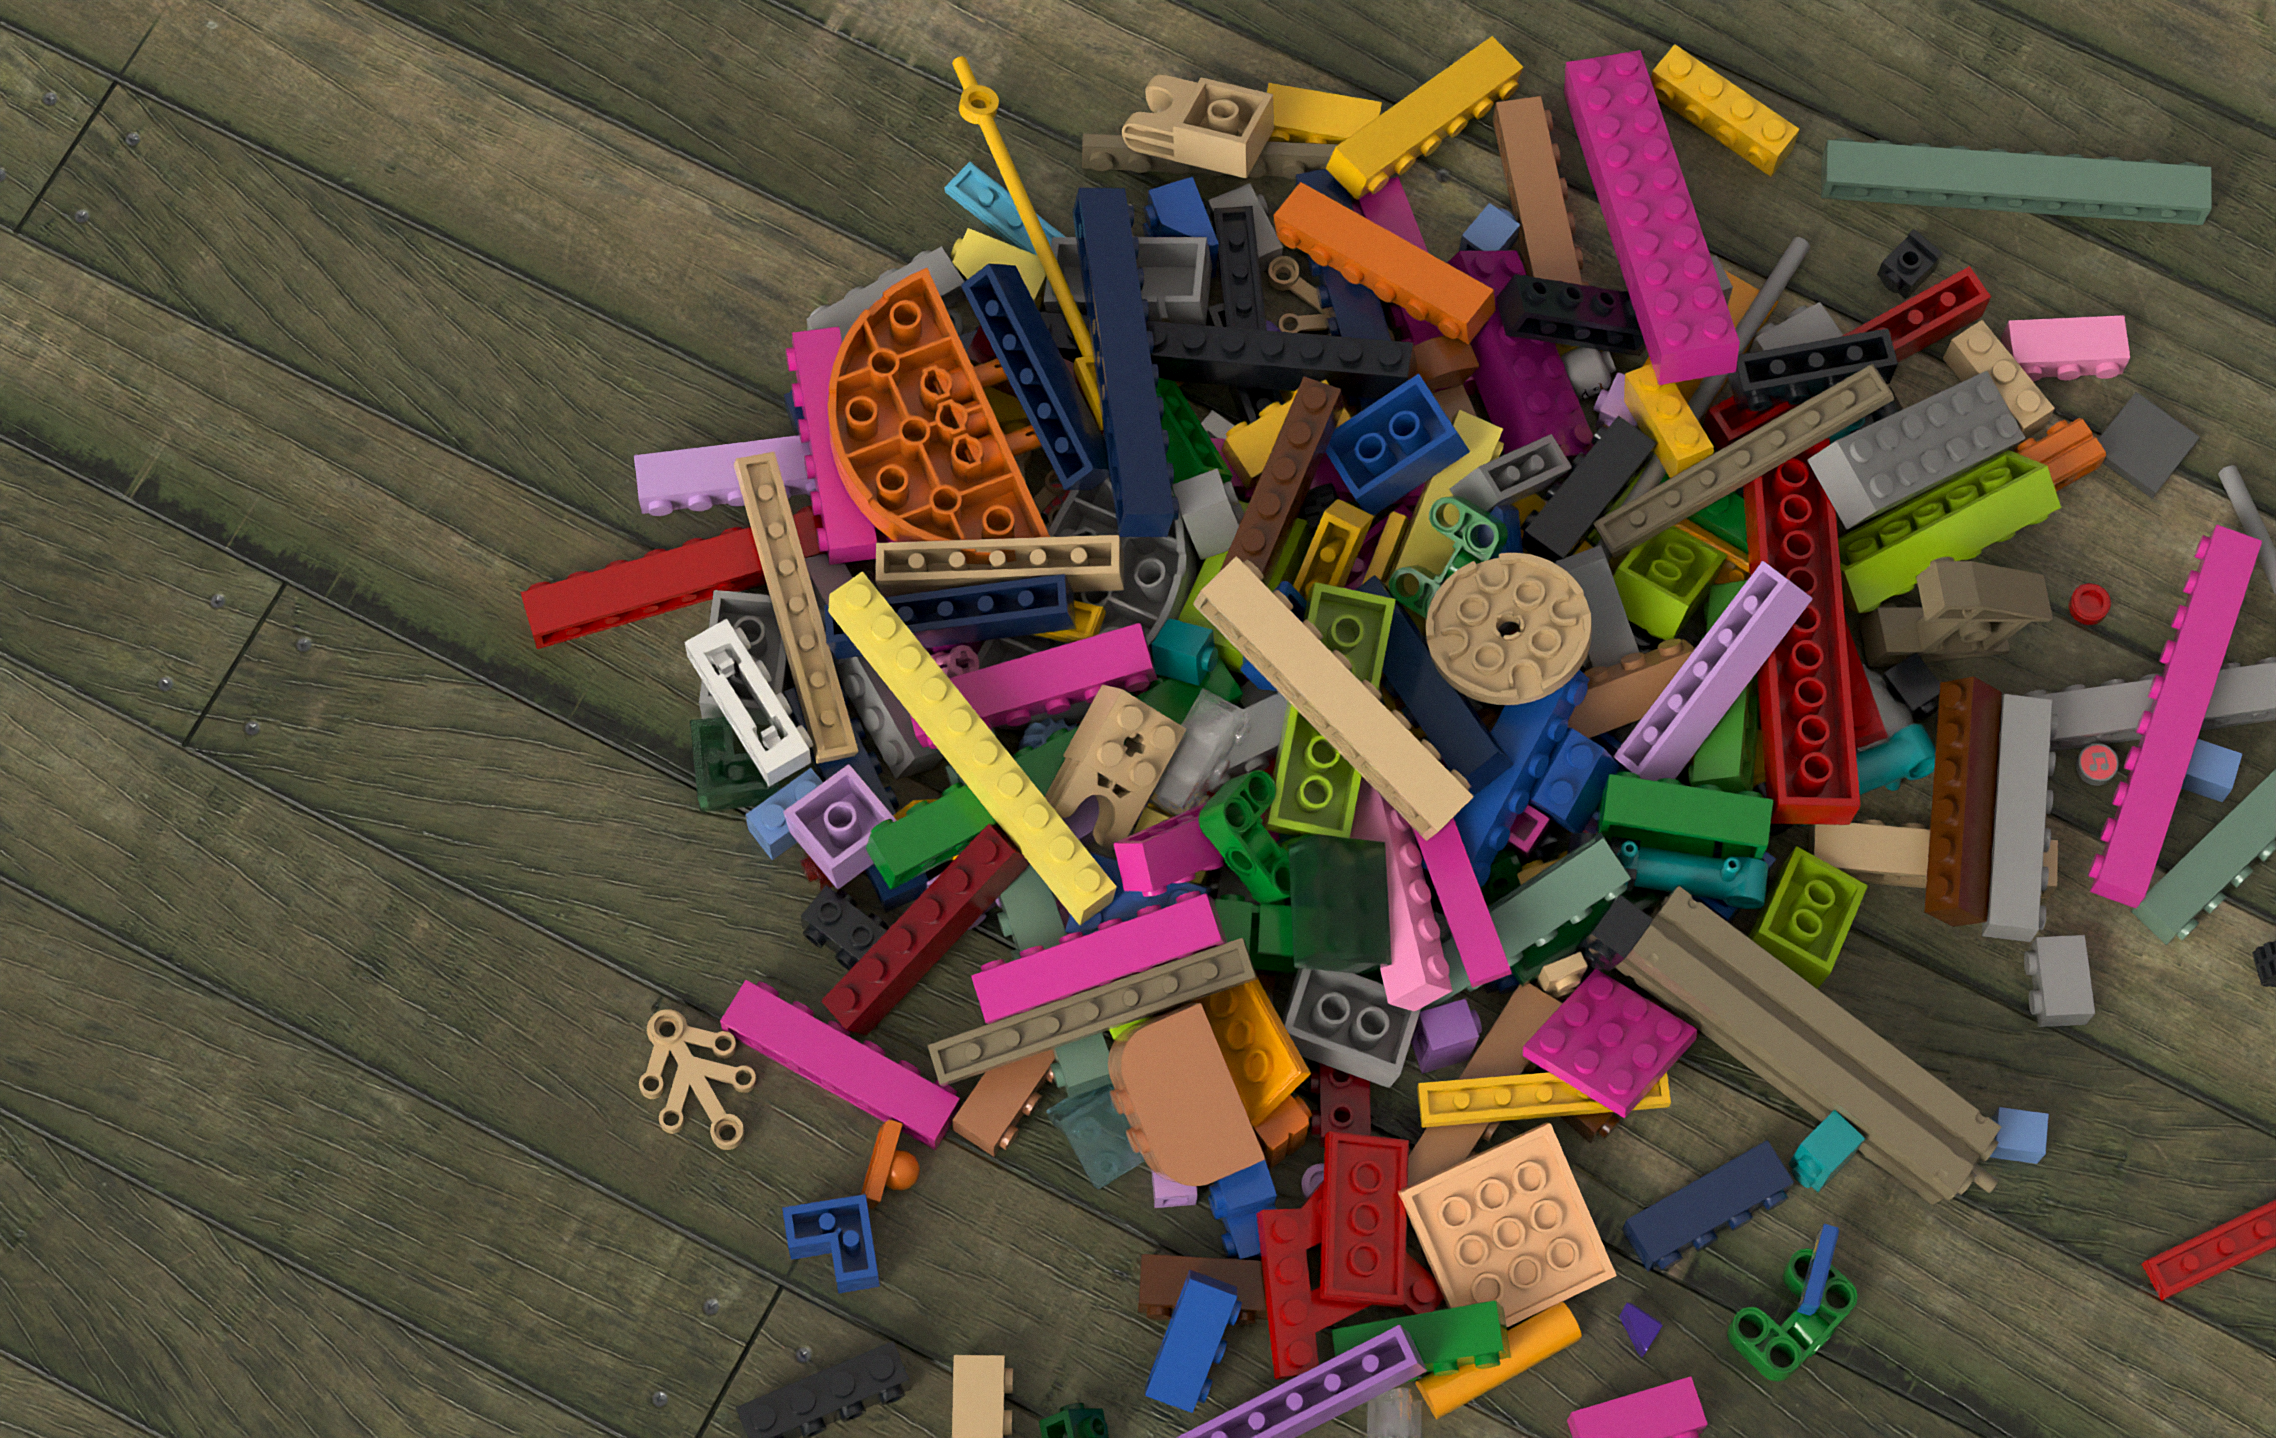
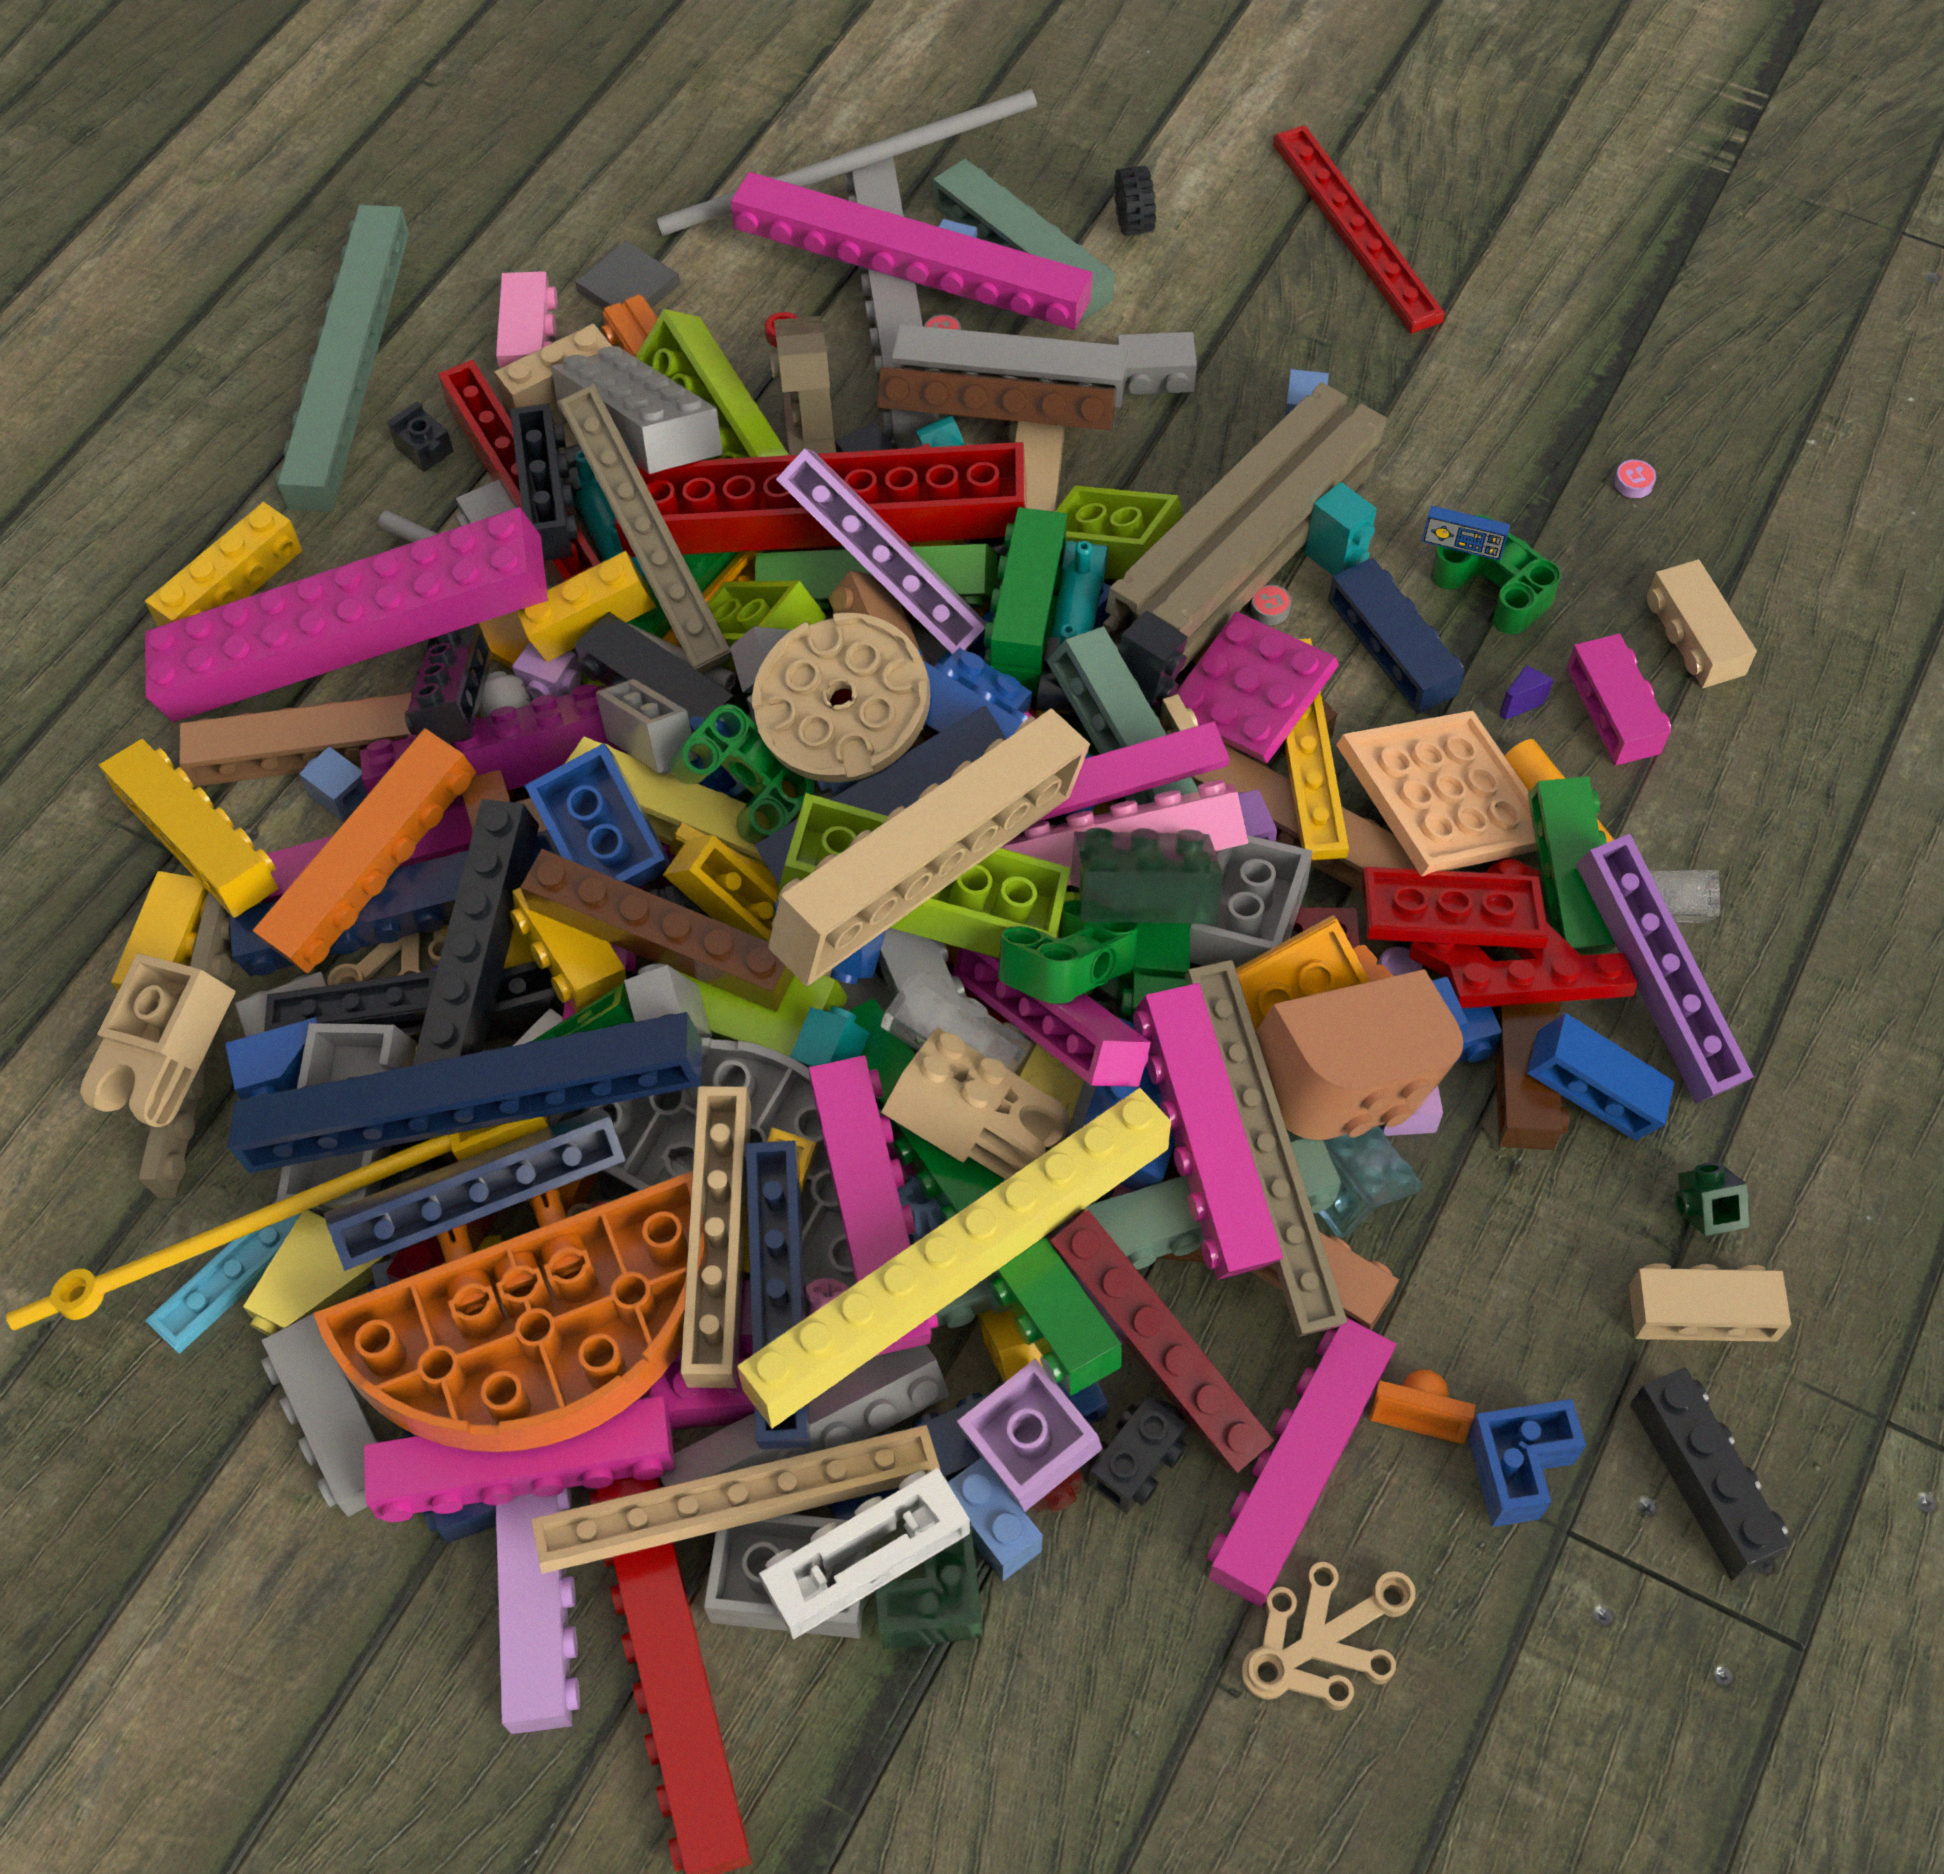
camera: 85 degrees left, 10 degrees down
none -> tile [1250,585,1292,625]

